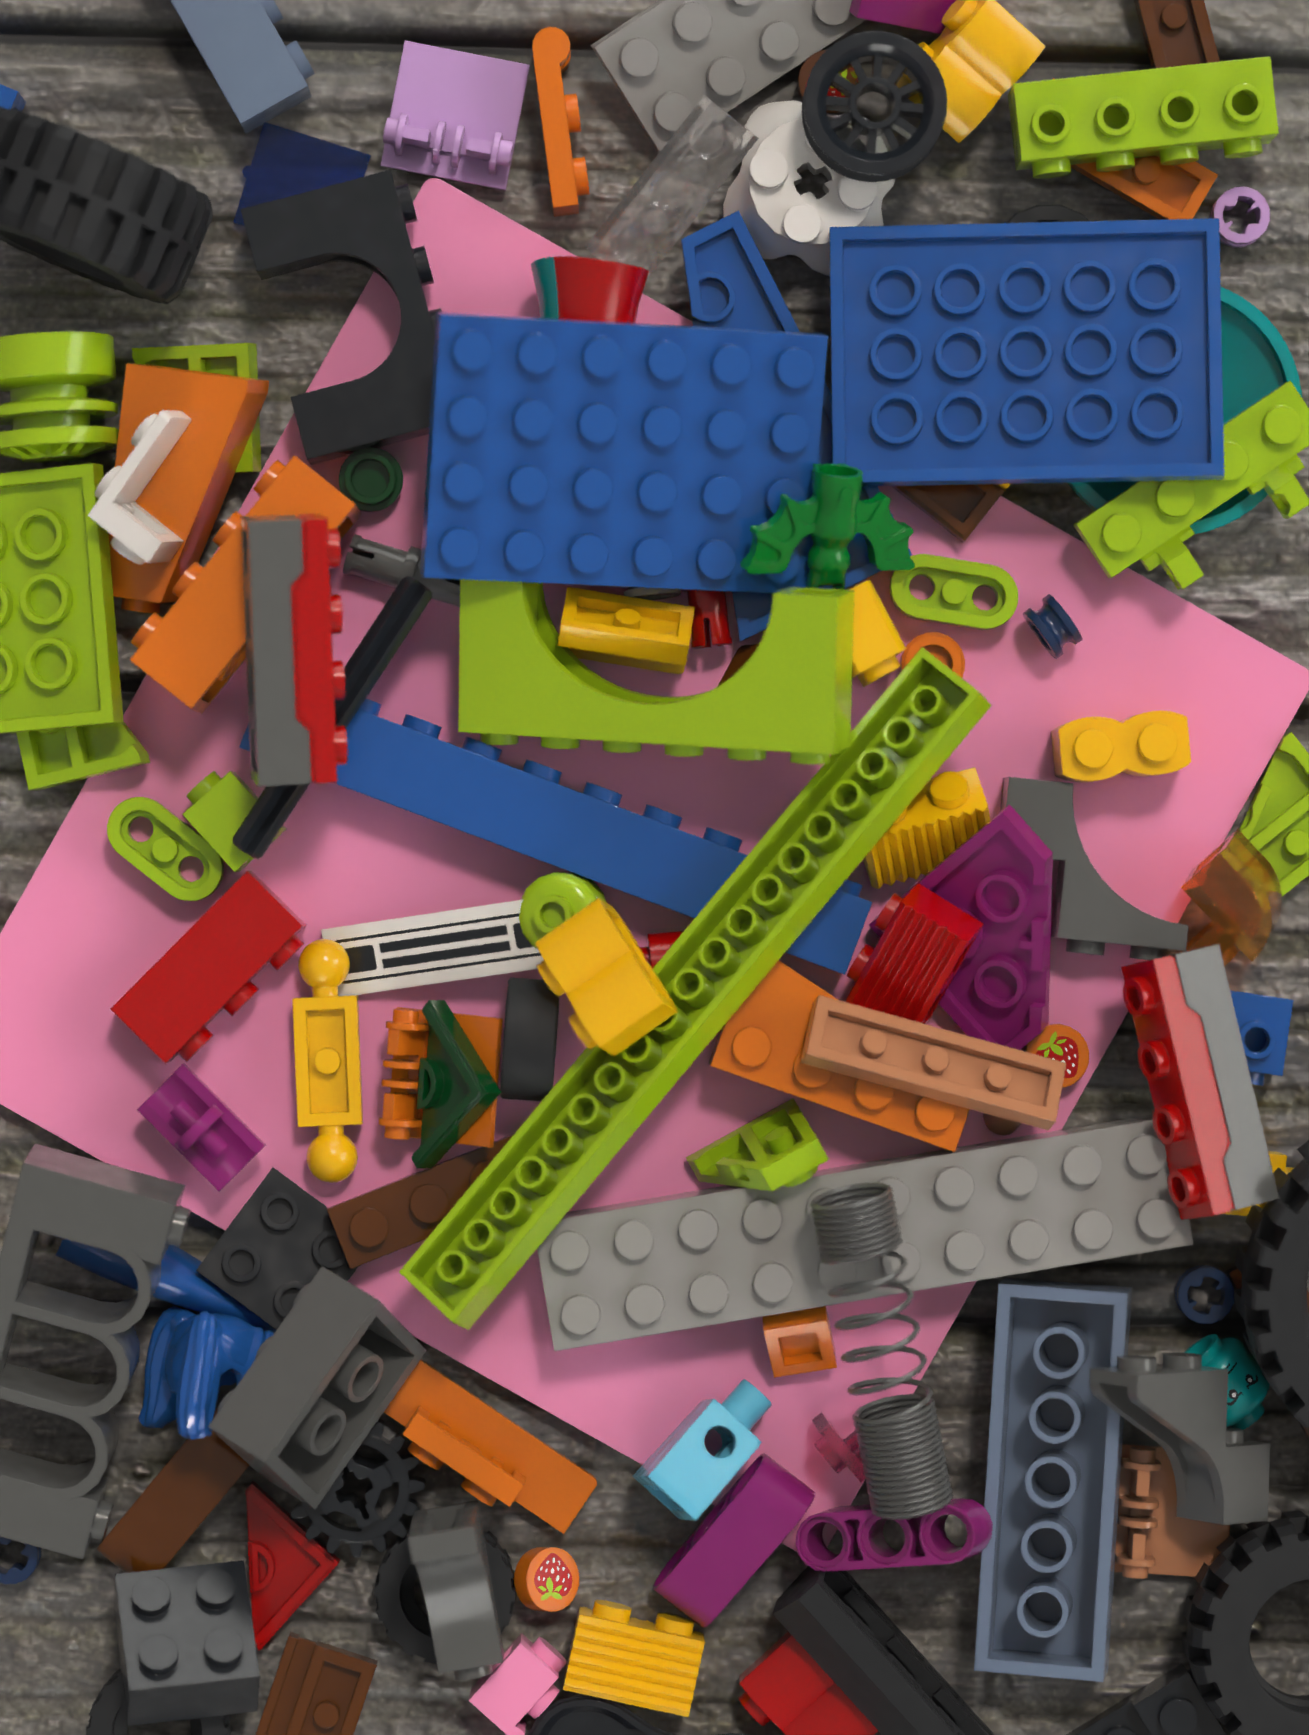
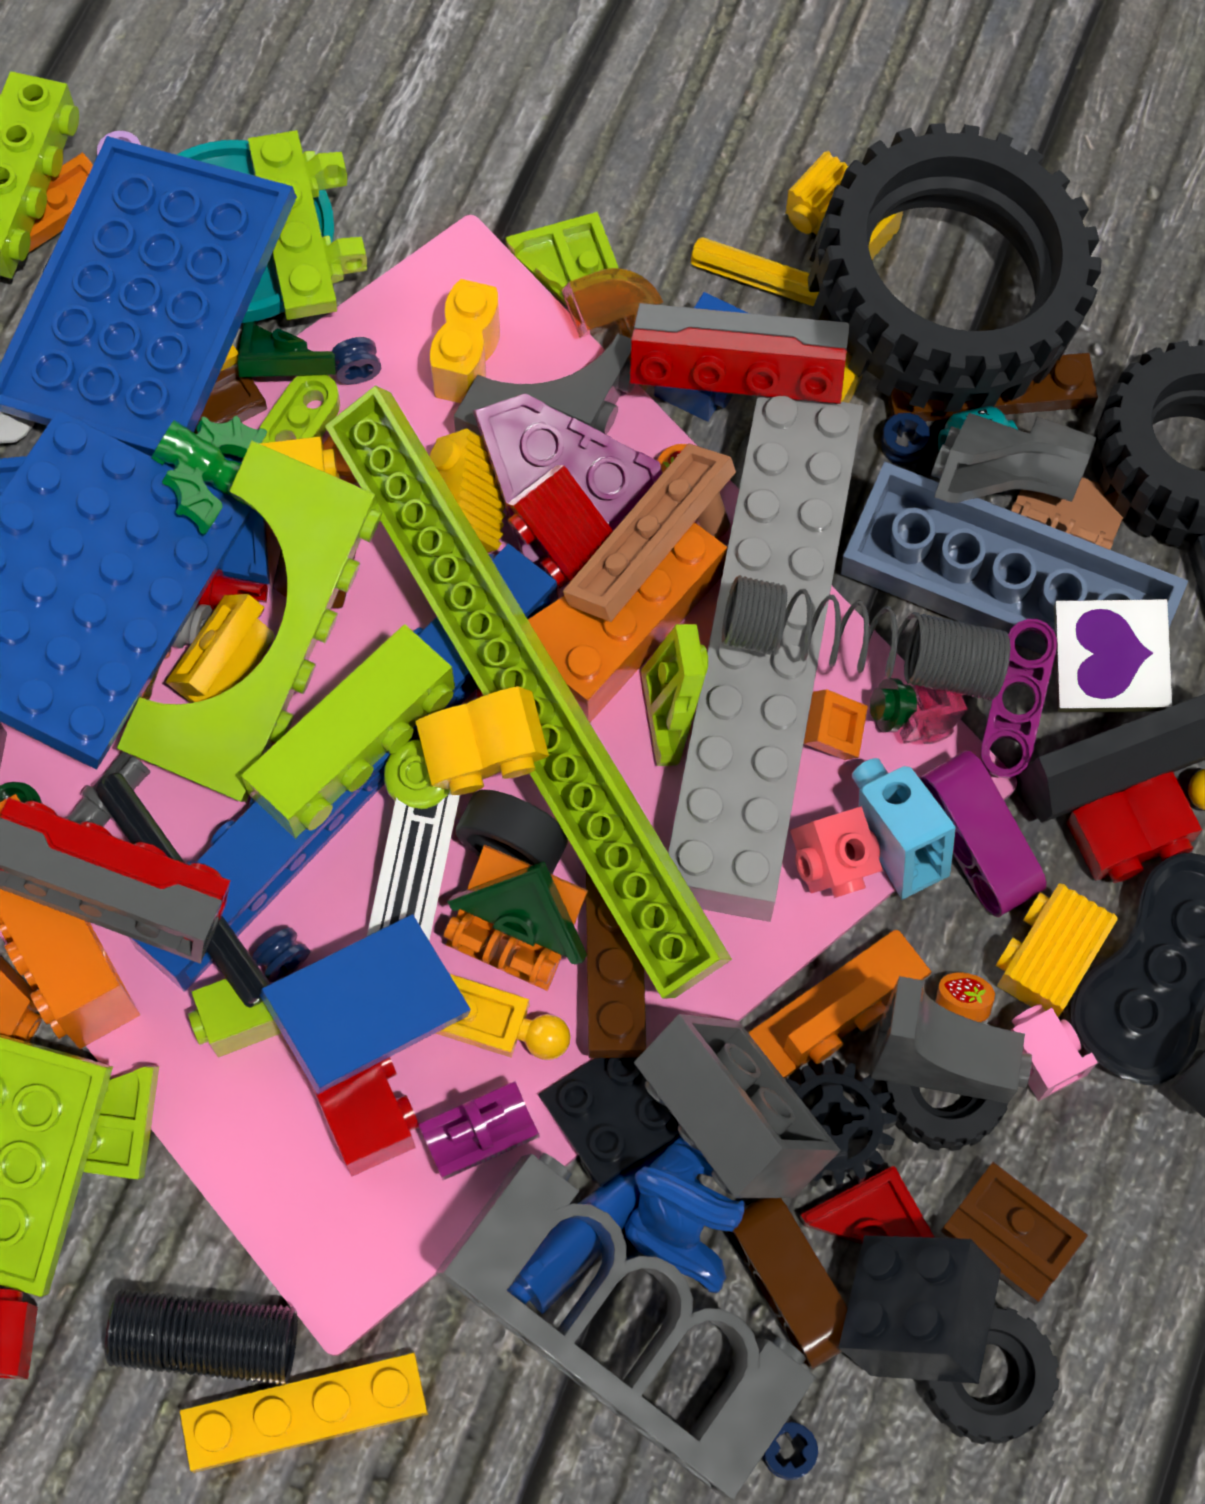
camera: 70 degrees left, 20 degrees down
lime plate [107,797,224,901] -> none
none -> dark green tile [238,321,336,377]
none -> lime brick [241,624,455,839]
none -> dark blue bush [252,927,310,982]
none -> blue tile [260,914,471,1095]
none -> coral brick [790,806,883,898]
none -> dark green plate [869,678,917,733]
none -> tile [1054,599,1172,712]

